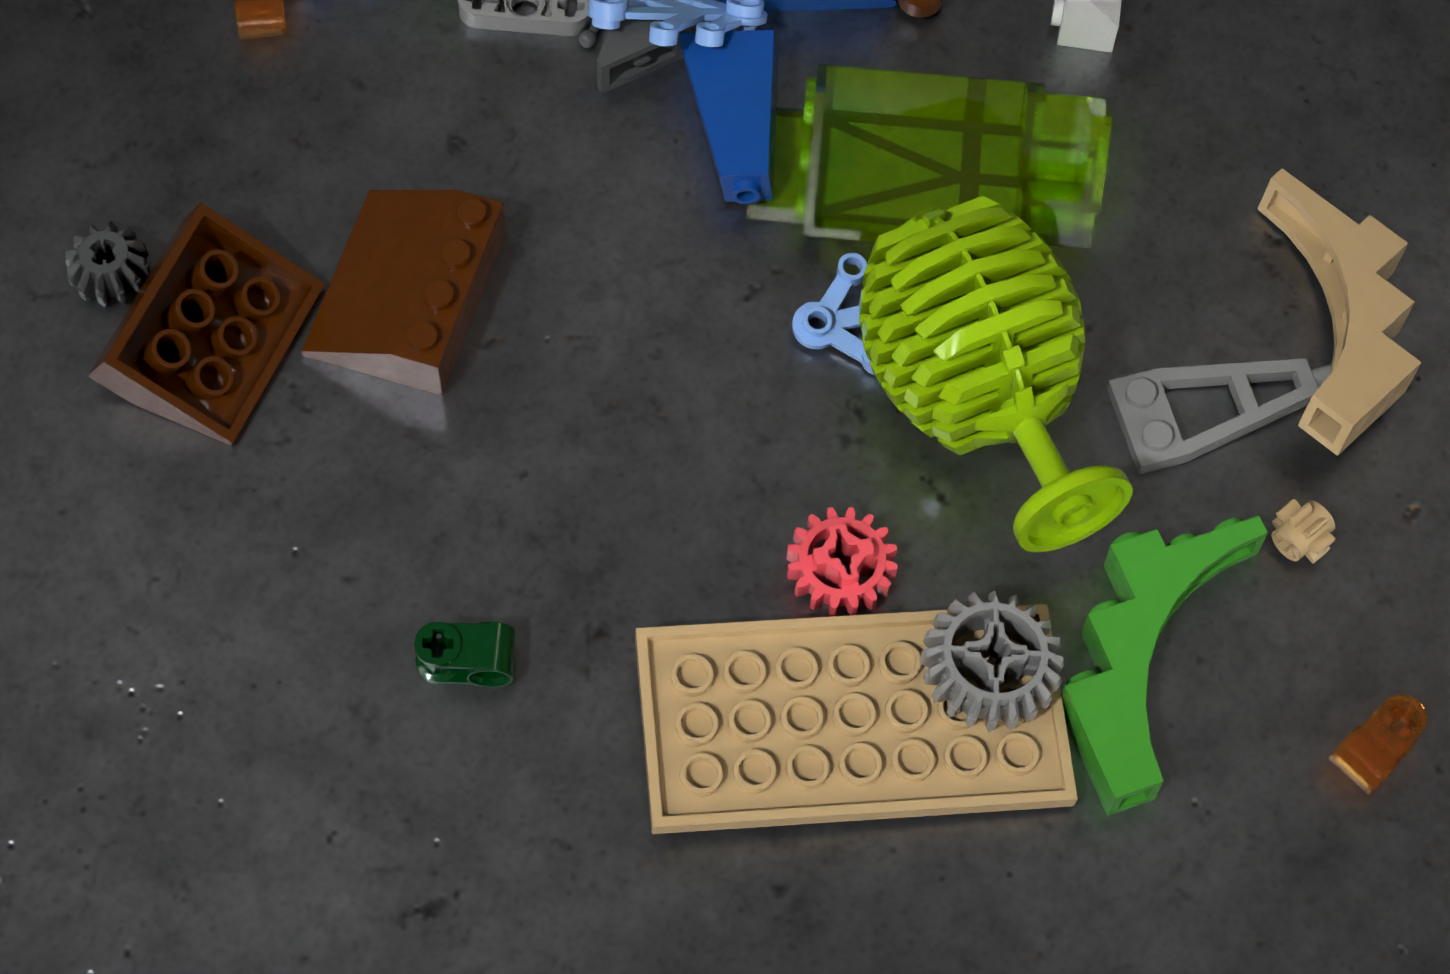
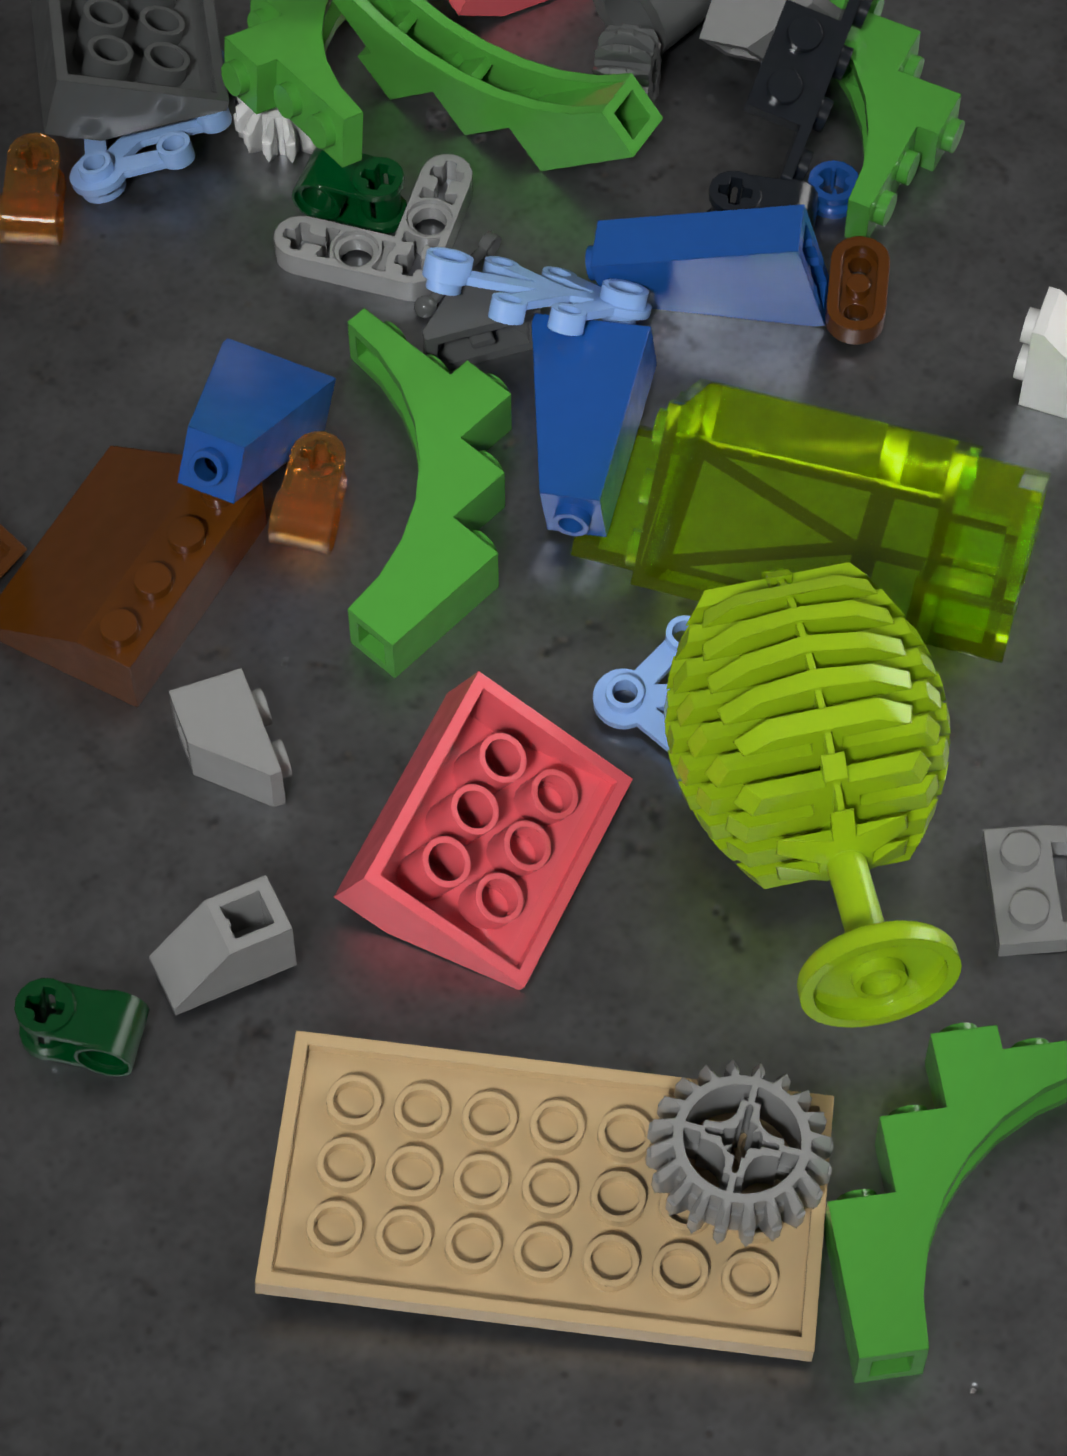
camera: 15 degrees right, 5 degrees down
coral gear [786,507,898,617] -> none
none -> light grey slope [149,875,297,1016]
none -> light grey slope [169,668,292,807]
none -> blue slope [177,338,336,504]
none -> clear orange piece [268,431,348,555]
none -> coral slope [334,671,633,990]
none -> bright green arch [347,308,512,678]

